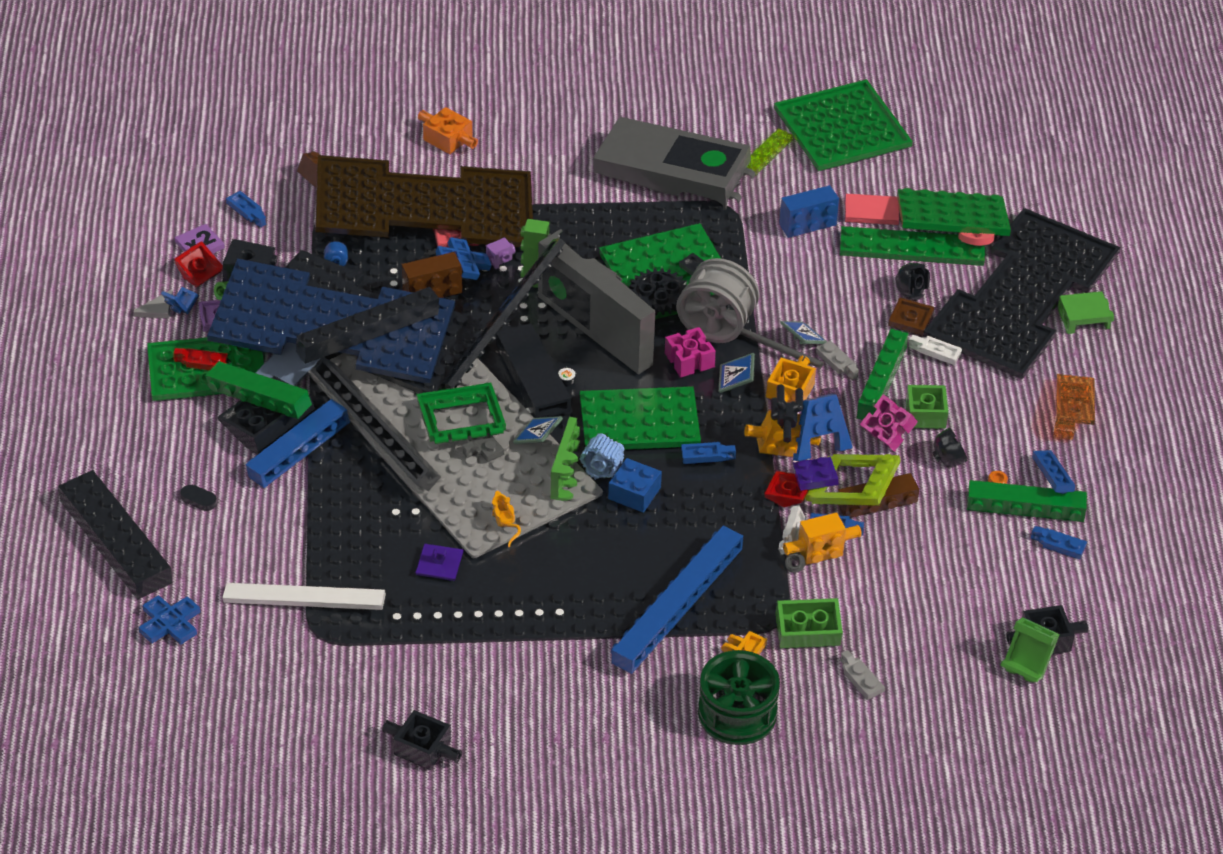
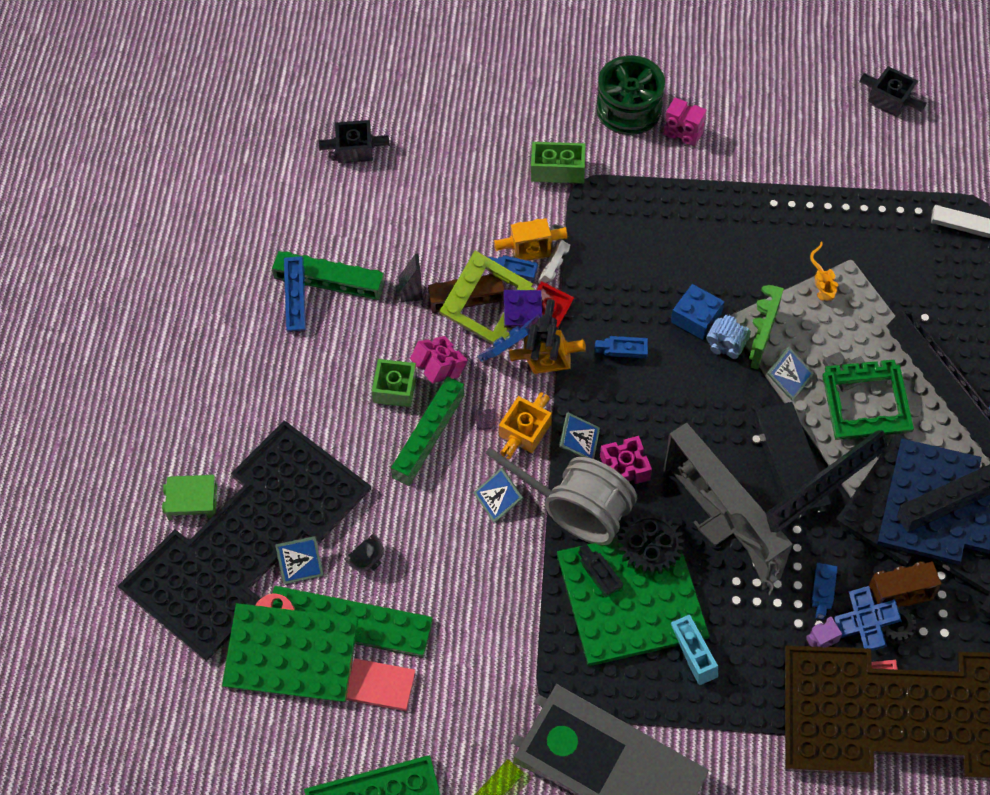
camera: 170 degrees left, 15 degrees up
dark purple piece [416,544,464,581] -> none
bright green brick [521,219,549,288] -> none
tile [558,367,576,385] -> none
green plate [580,386,701,449] -> none
blue brick [610,526,743,674] -> none
light orange hinge [721,631,767,654] -> none
blue brick [779,185,839,238] -> none
light grey hinge [816,340,859,380] -> none
light grey hinge [840,650,885,700] -> none
reddish brown plate [888,297,935,336] -> none
white hinge [909,335,962,365] -> none
black cylinder [932,427,968,467] -> none
orange tile [988,471,1008,484] -> none
bright green panel [1000,617,1060,683] -> none
blue hinge [1031,526,1087,560] -> none
clear orange hinge [1054,374,1095,440] -> none
none -> piece [275,536,323,584]
none -> black slope [396,254,423,302]
none -> dark pink brick [663,97,707,146]
none -> medium azure slope [671,615,718,685]
none -> blue hinge [811,563,837,620]

